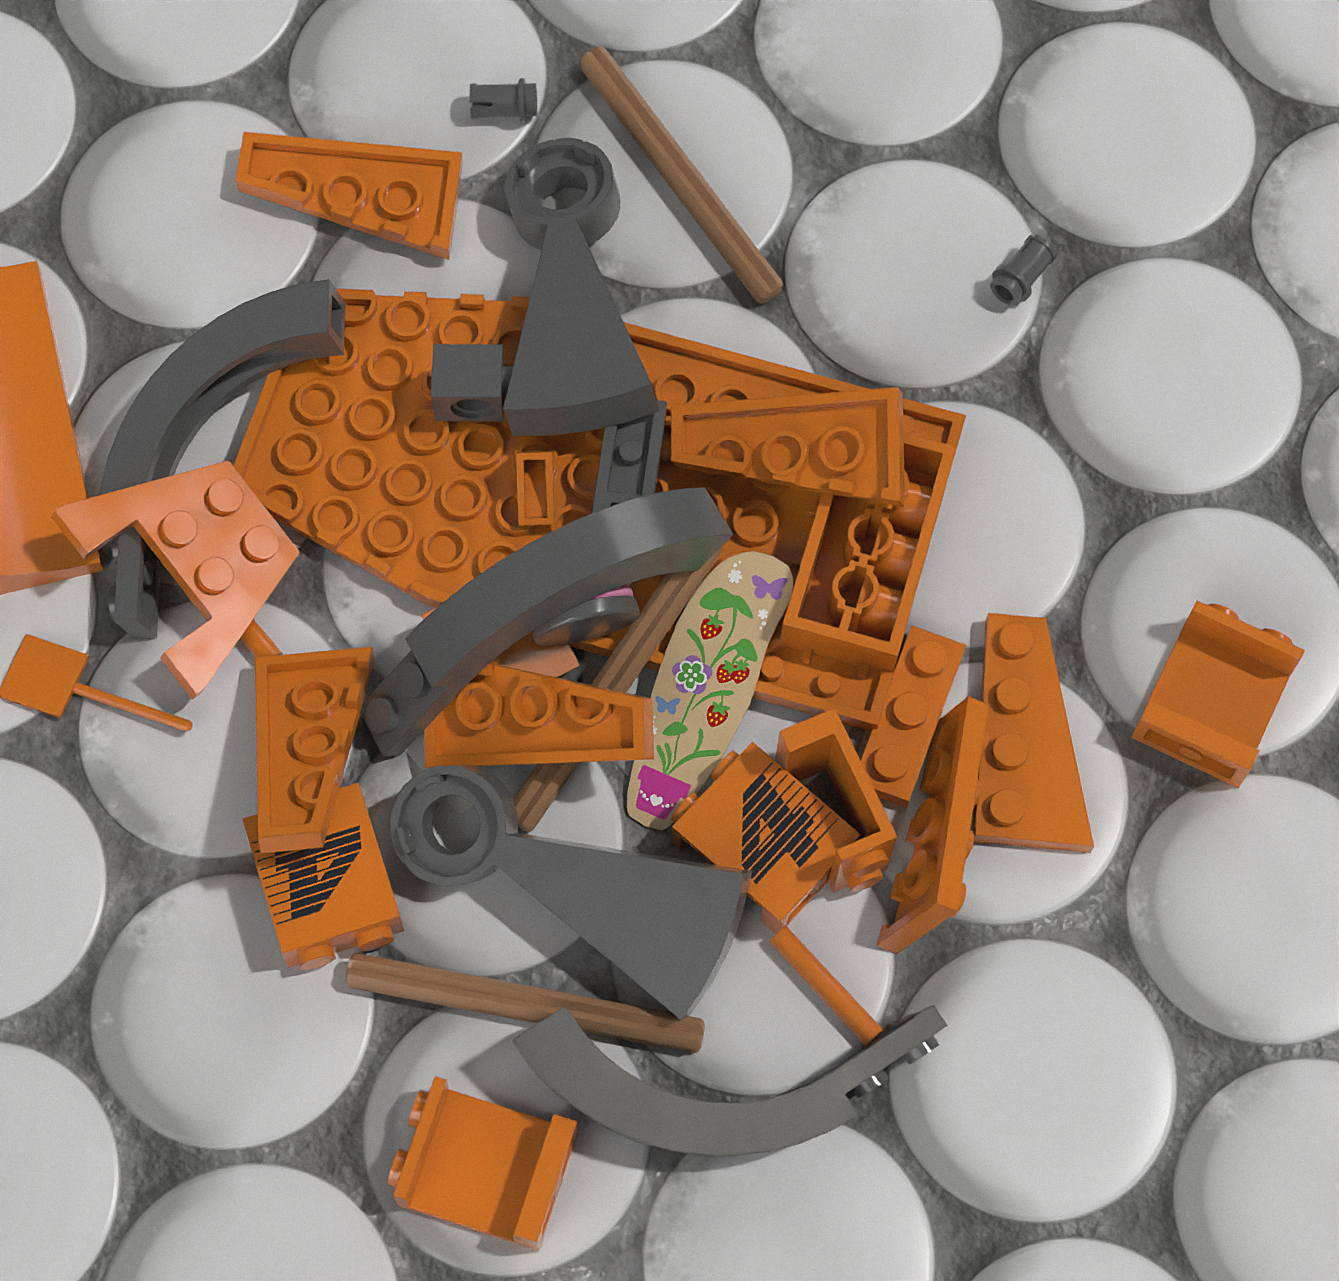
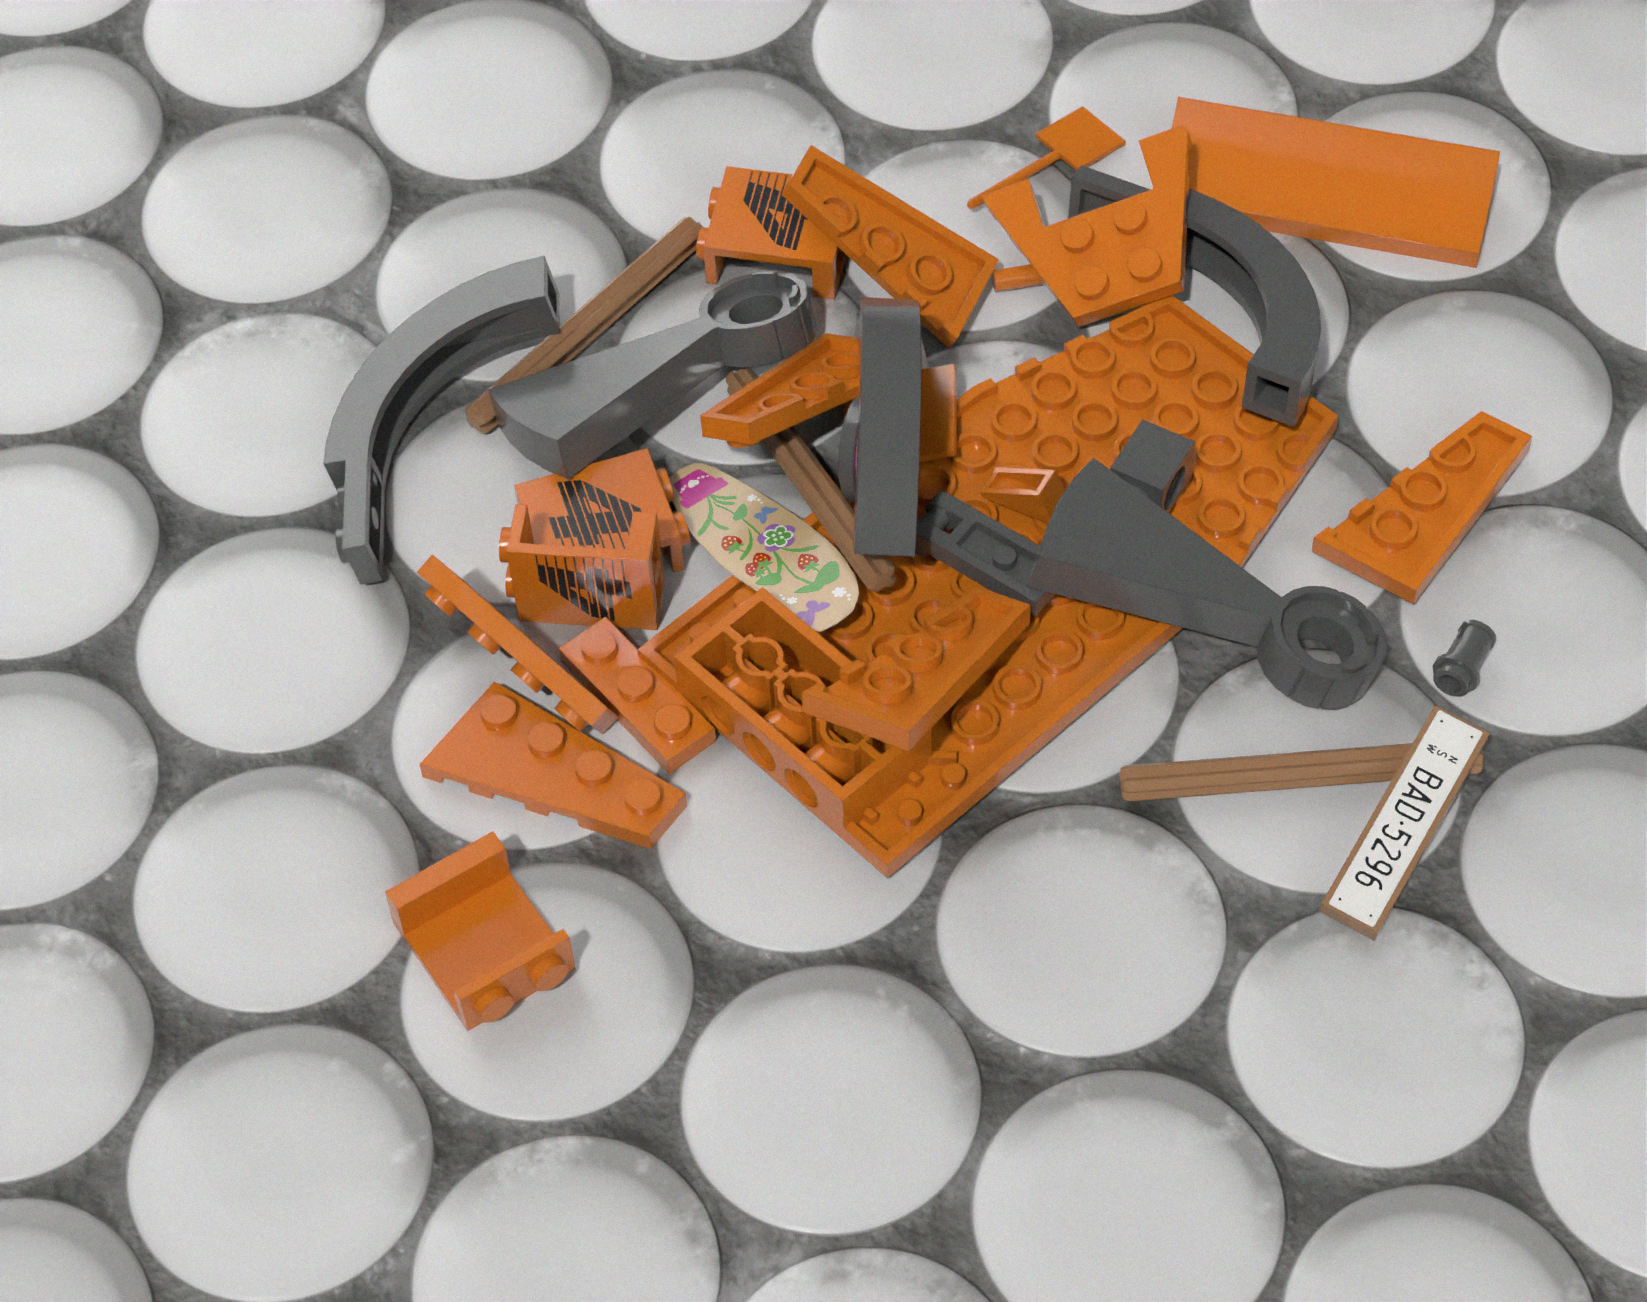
camera: 125 degrees right, 15 degrees down
orange panel [387,1076,578,1251] -> none
orange piece [769,926,884,1046] -> none
dark grey pin [990,235,1057,305] -> none
none -> white tile [1319,705,1490,941]

